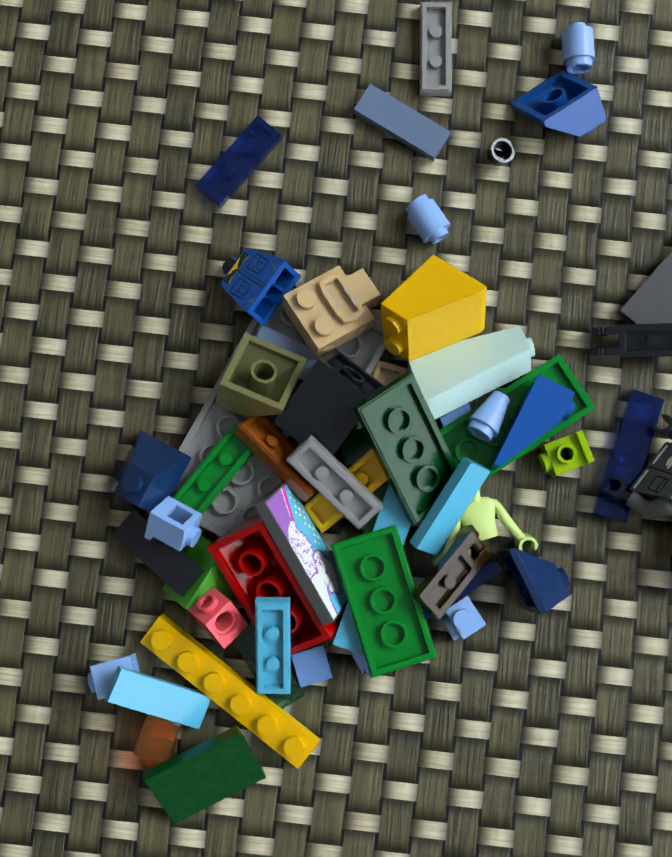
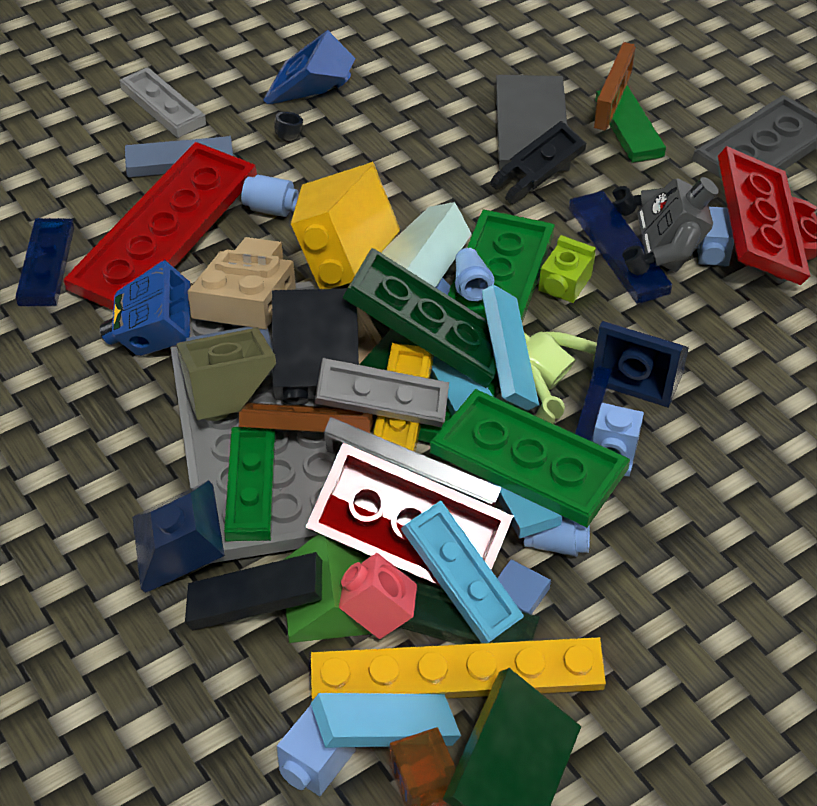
camera: 40 degrees left, 35 degrees down
light blue brick [144,496,202,551] -> none
dark brown plate [412,525,493,620] -> none
blue slope [490,374,575,470] -> none
light blue brick [561,22,595,74] -> none
none -> red plate [63,142,257,310]

